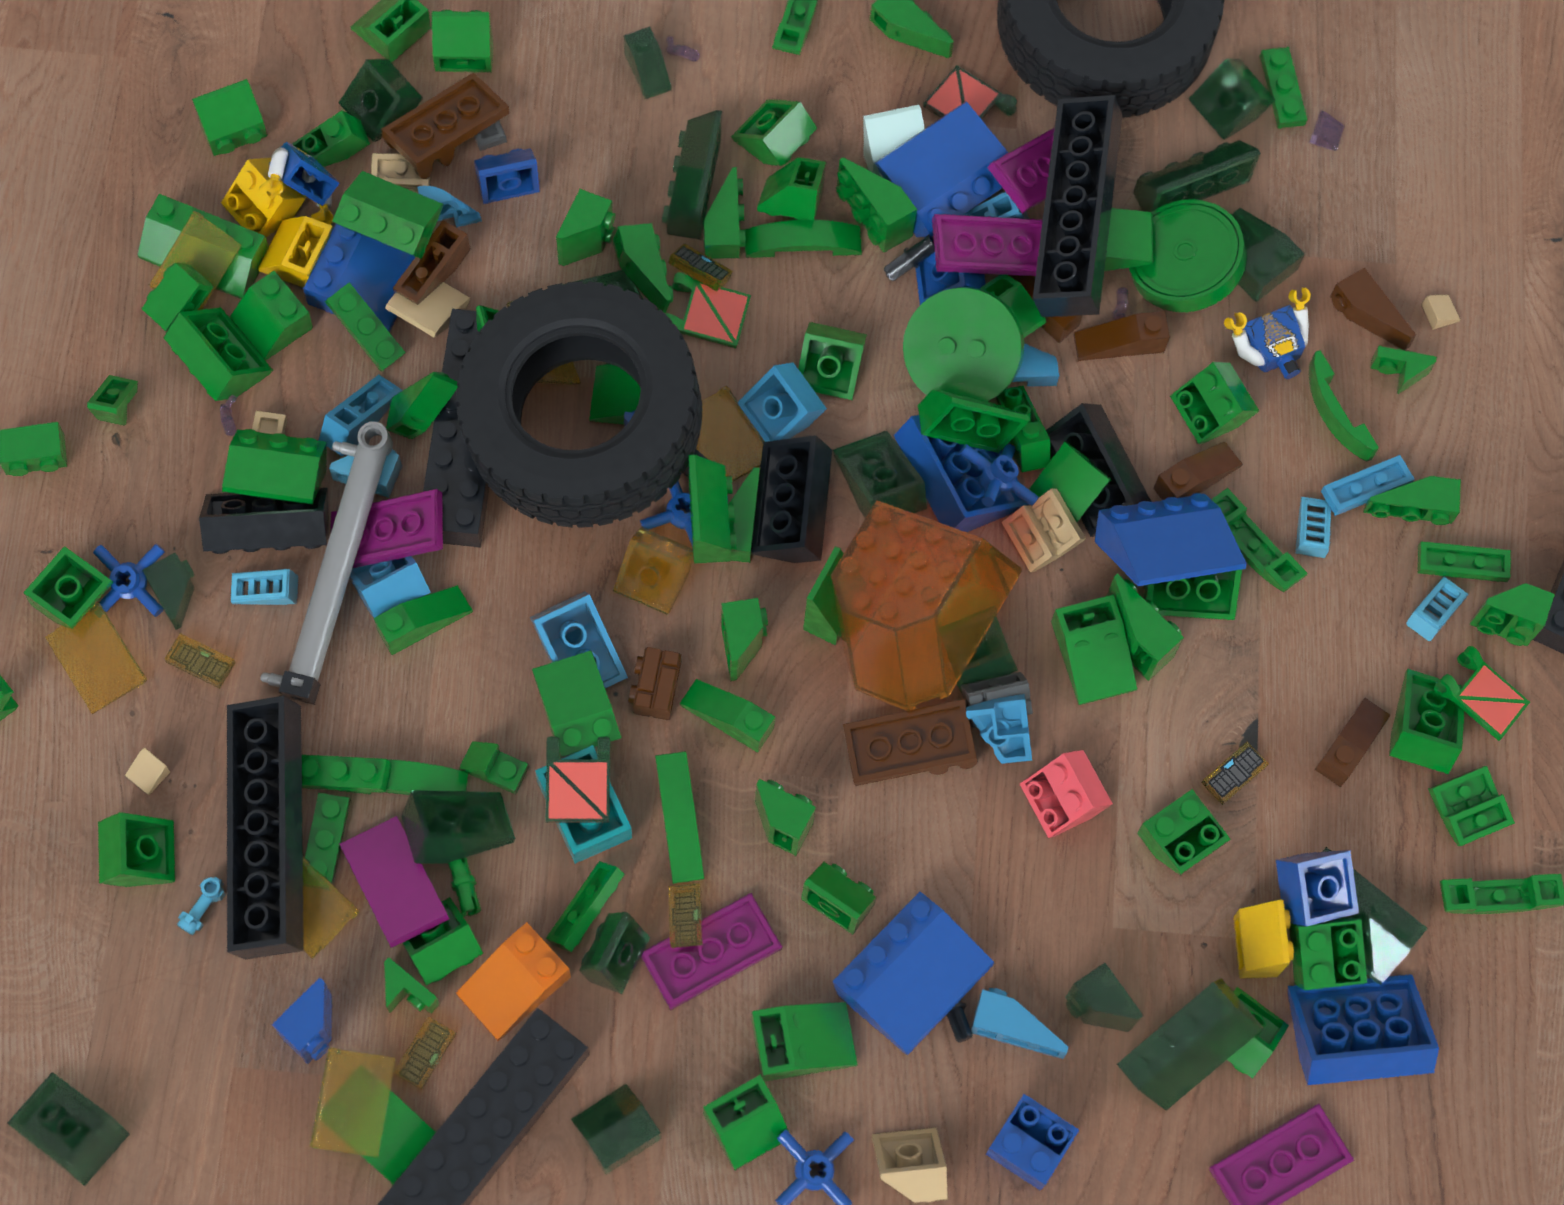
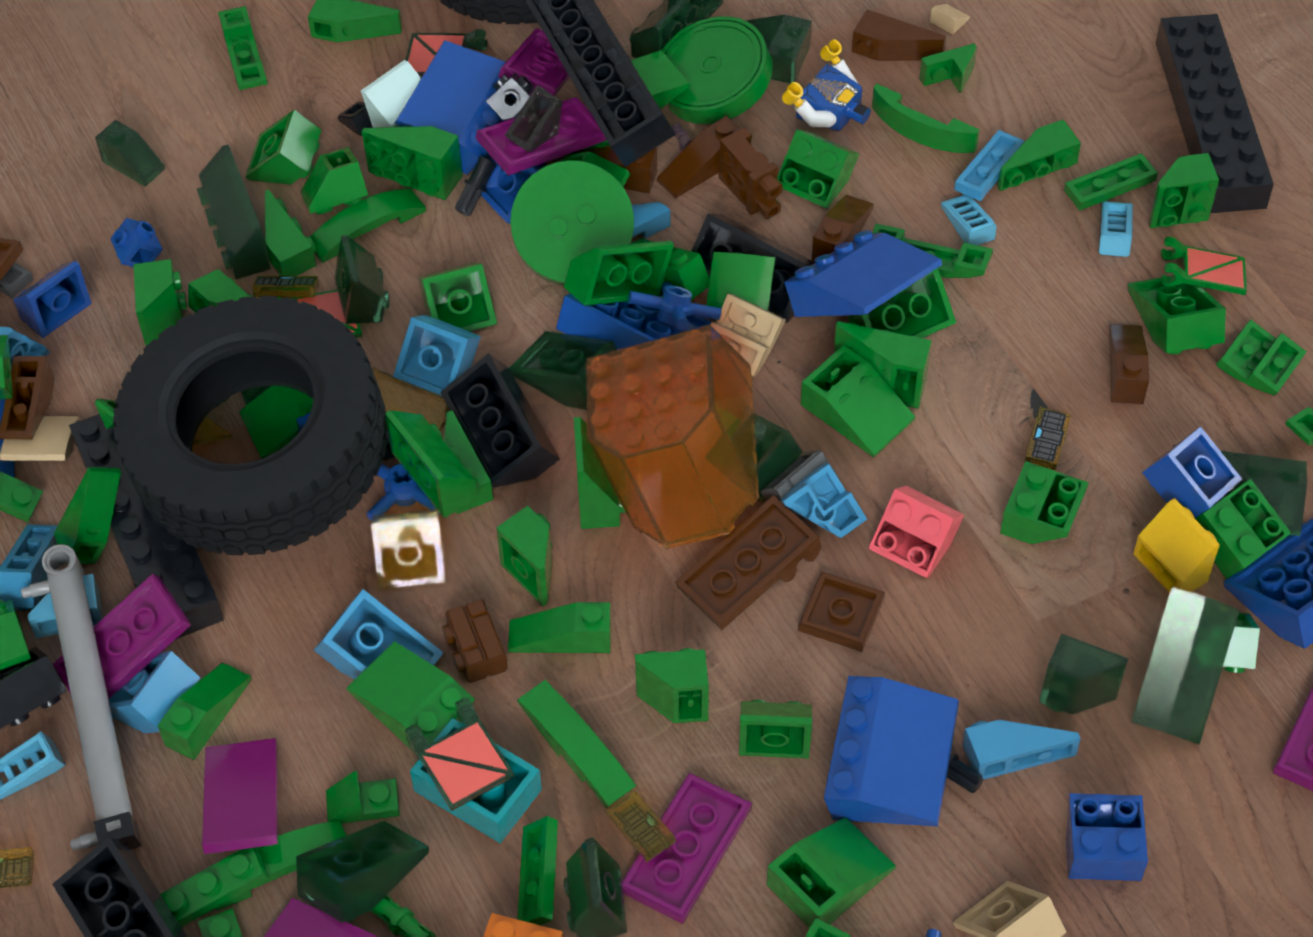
camera: 25 degrees left, 15 degrees down
clear purple piece [666,36,700,62] -> none
none -> blue brick [110,218,163,267]
none -> magenta tile [202,738,278,854]
none -> clear green slope [334,236,389,324]
none -> black slope [337,102,373,136]
none -> brick [486,72,535,121]
none -> clear smoke slope [505,85,562,152]
none -> reddish brown hips [718,127,783,219]
none -> reddish brown tile [798,571,885,652]

